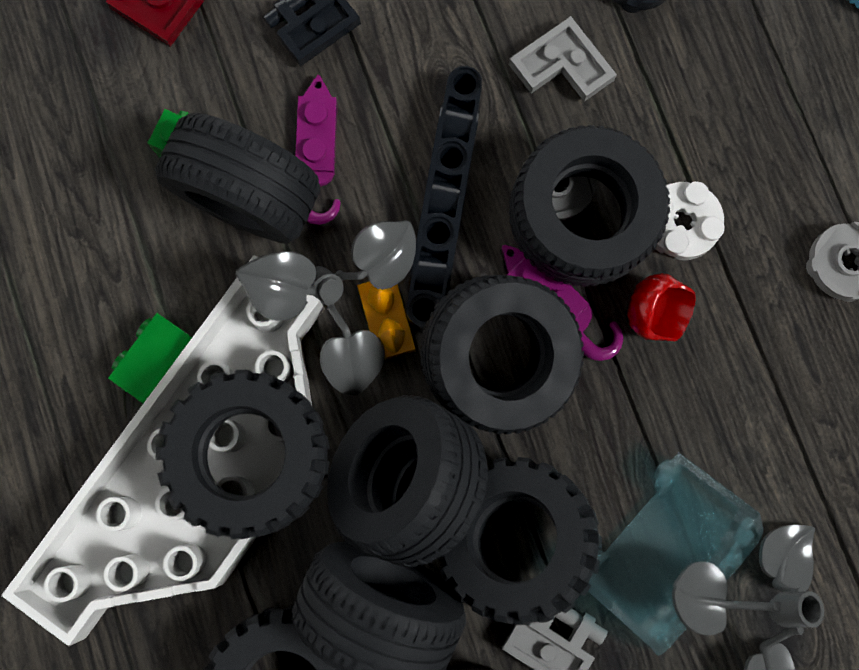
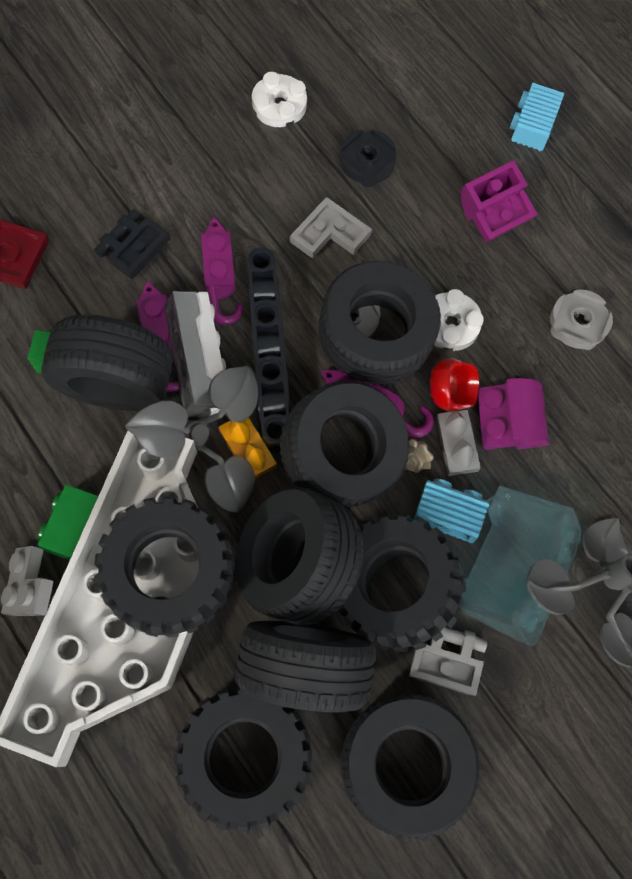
camera: 20 degrees left, 10 degrees down
none -> light grey plate [1,546,53,616]
none -> dark grey piece [164,291,226,417]
none -> magenta plate [201,218,243,325]
none -> dark tan plant [405,439,434,473]
none -> medium azure brick [413,479,489,543]
none -> light grey tile [436,409,481,476]
none -> magenta brick [461,160,538,243]
none -> magenta brick [478,378,549,450]

